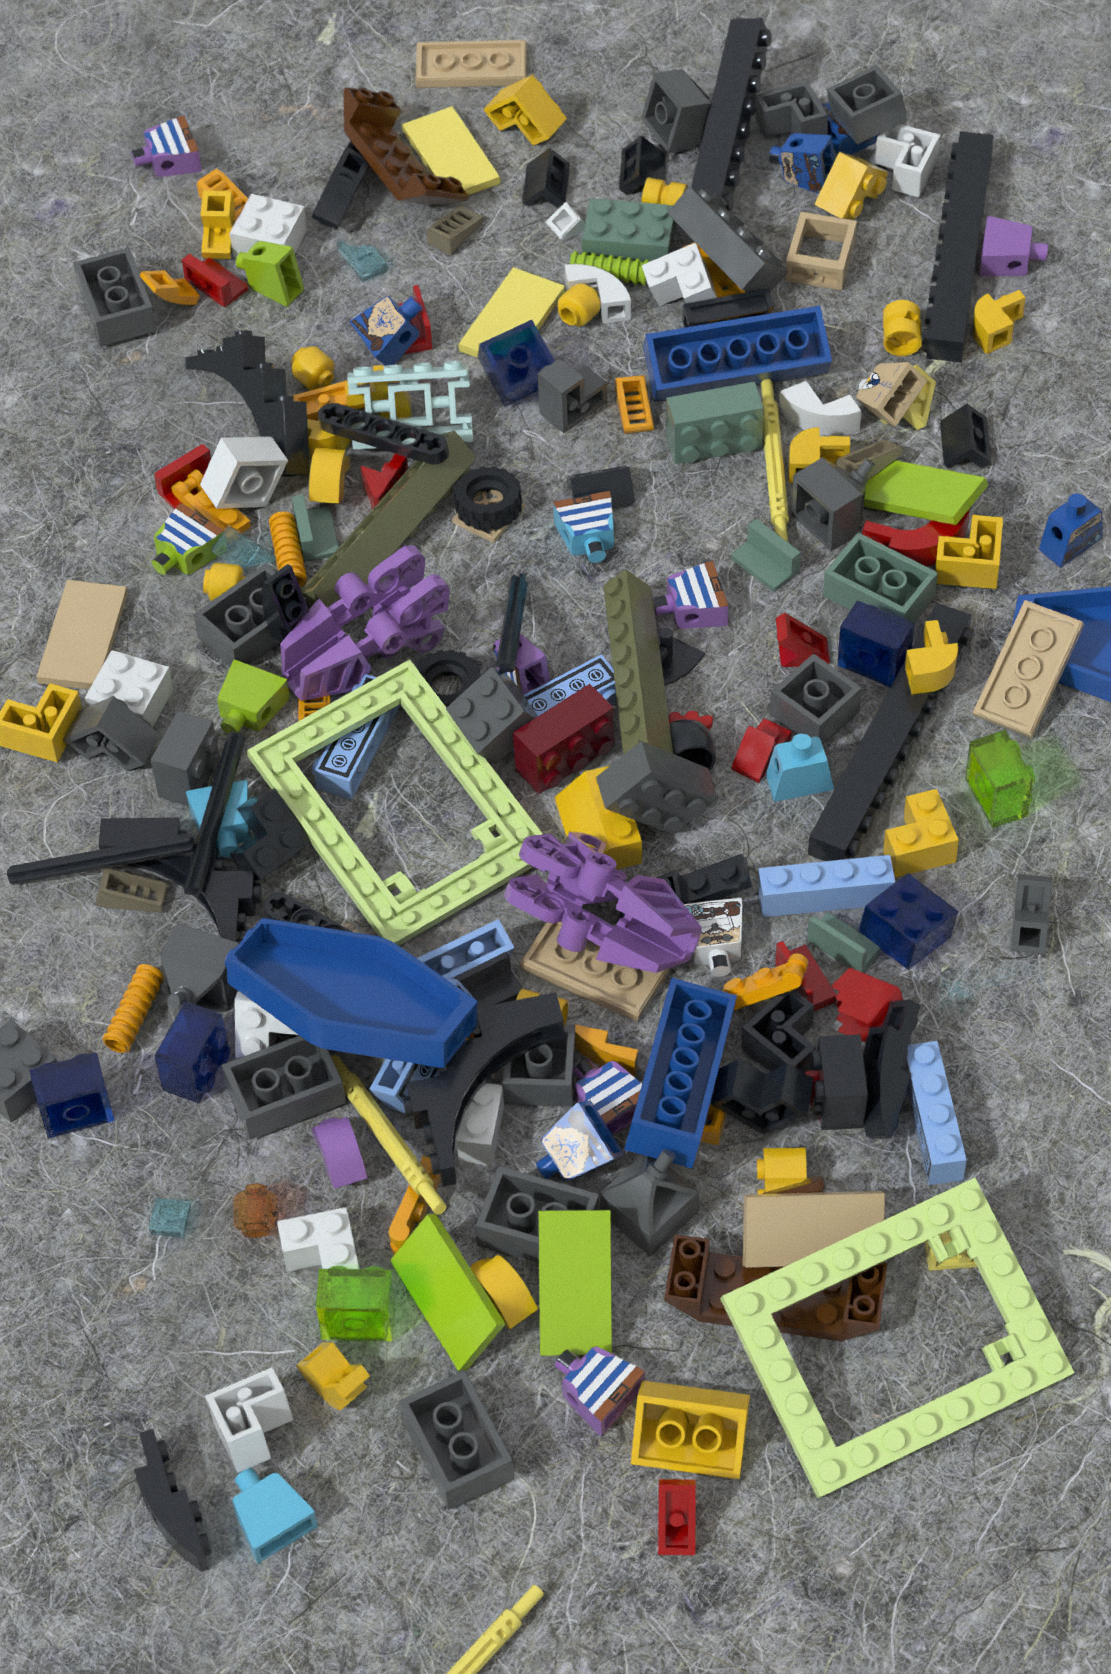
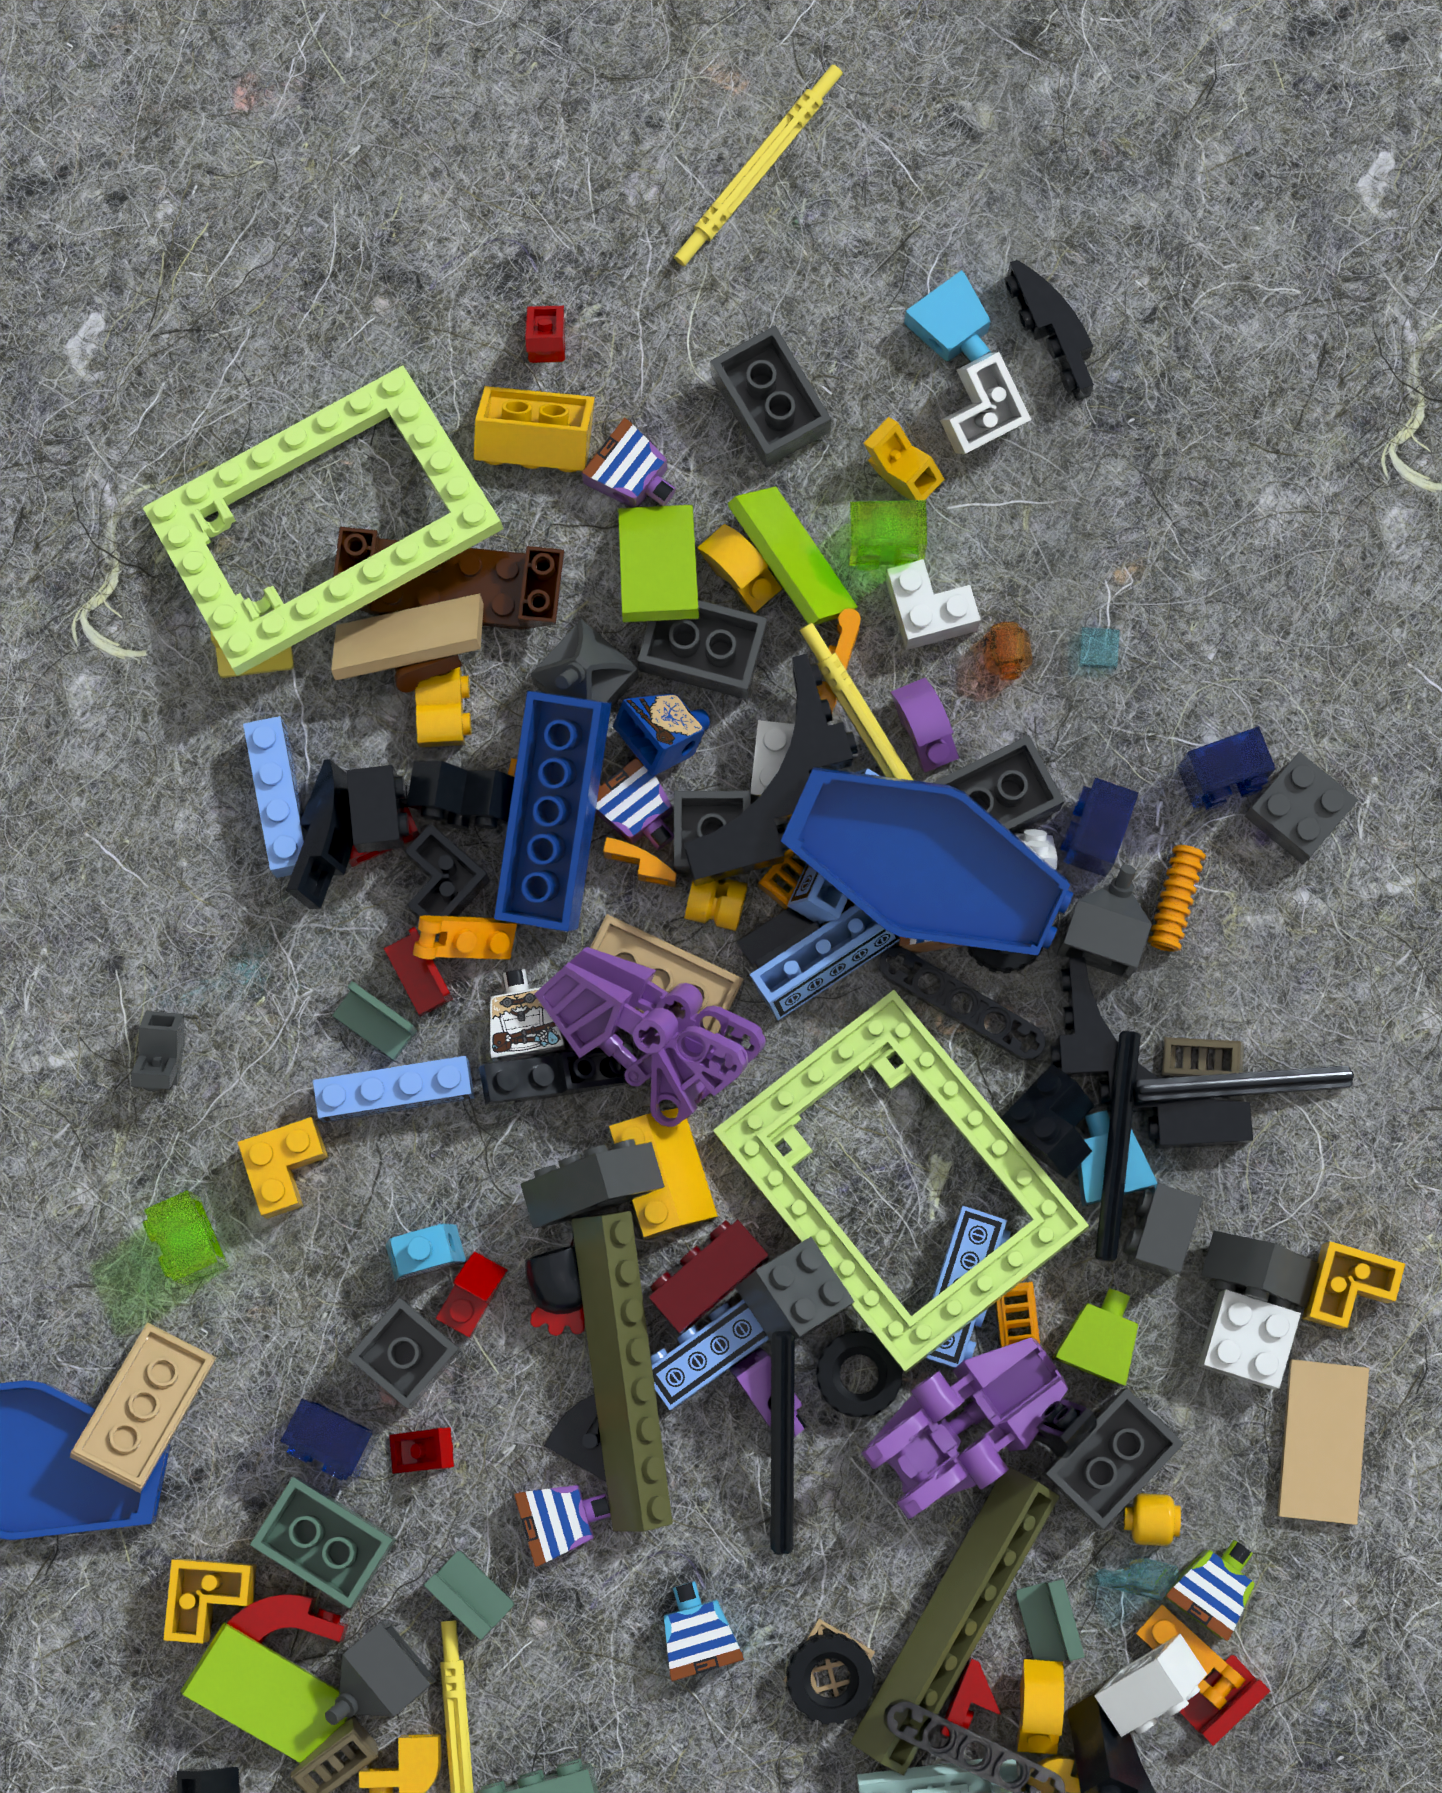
camera: 175 degrees right, 25 degrees up
light orange piece [268,511,307,588] -> none
black panel [566,465,635,507] -> none
black brick [808,603,974,861] -> none
red piece [831,968,904,1043] -> none
clear blue brick [858,873,959,970] -> none
yellow brick [905,620,958,694] -> none
blue torso [1039,493,1103,568] -> none

